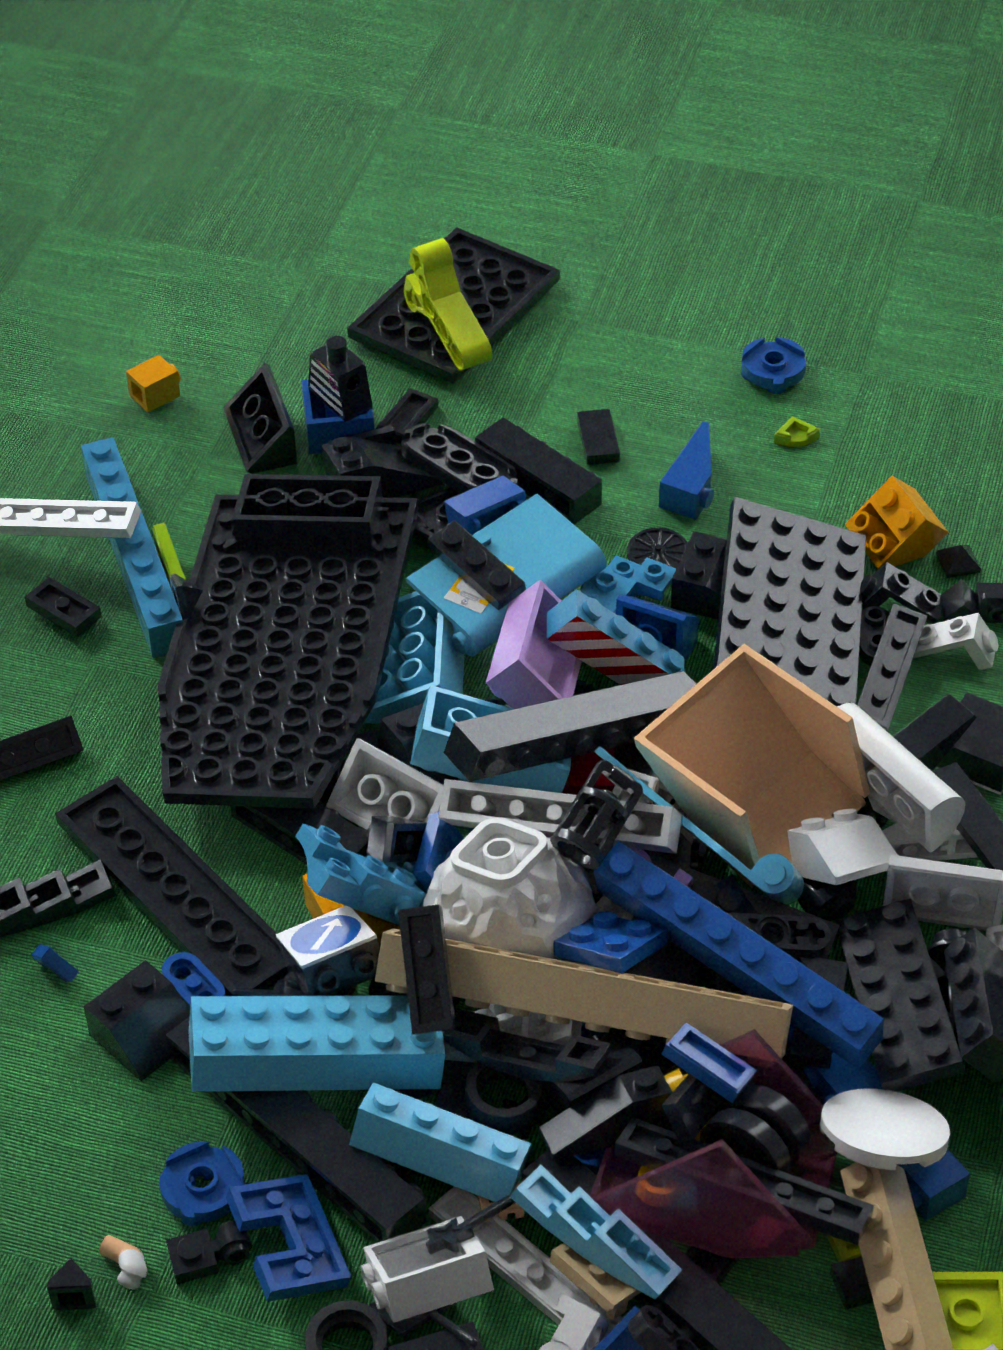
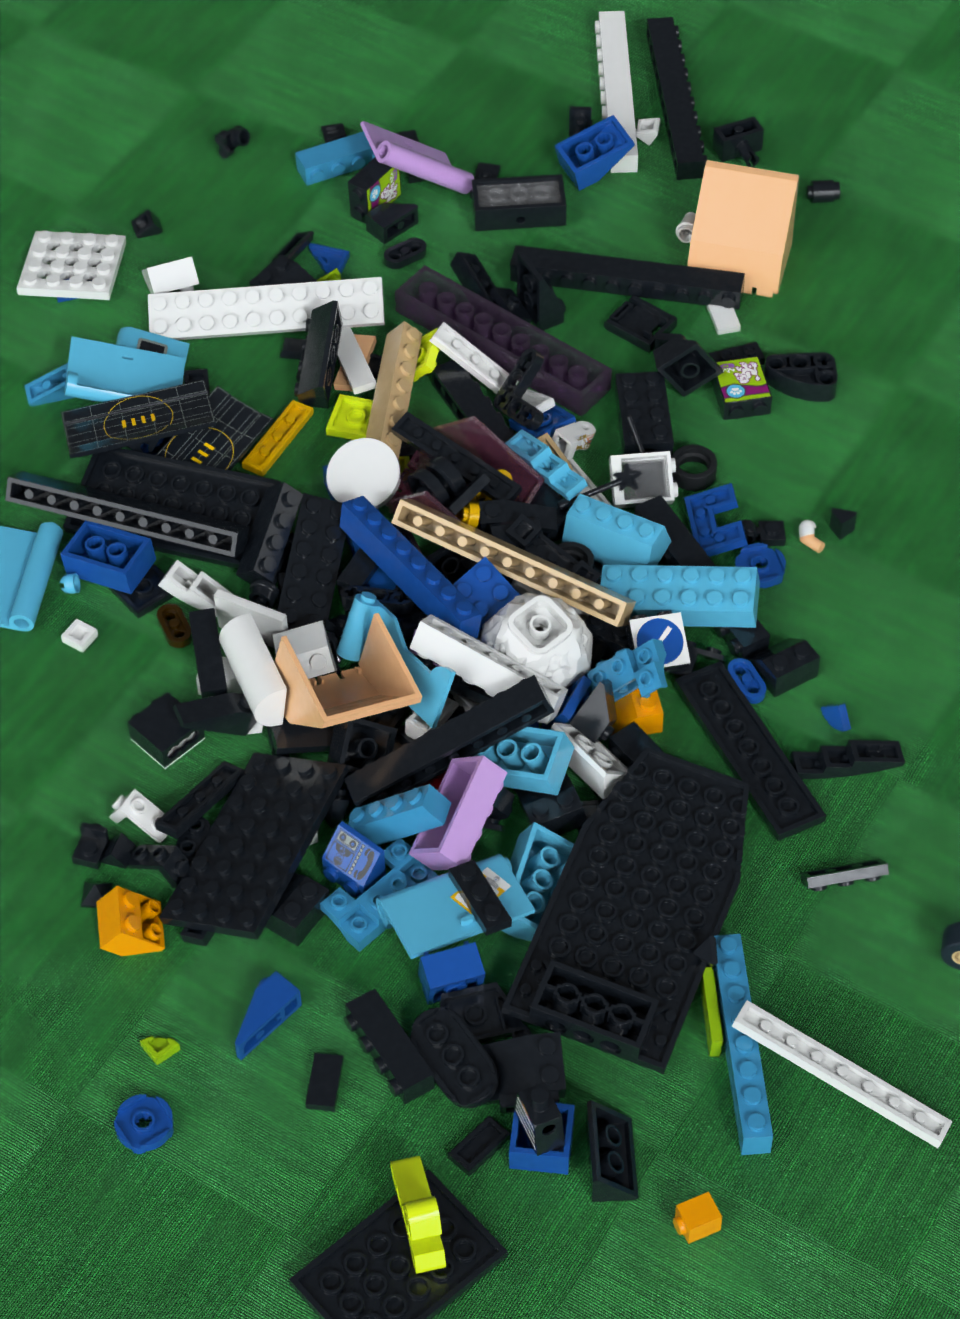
camera: 165 degrees left, 5 degrees up
black plate [25,577,102,637] -> none
black plate [398,904,456,1035] -> none
black piece [550,760,643,869] -> none
black wheel [627,528,688,568] -> none
blue tile [662,1023,756,1103] -> none

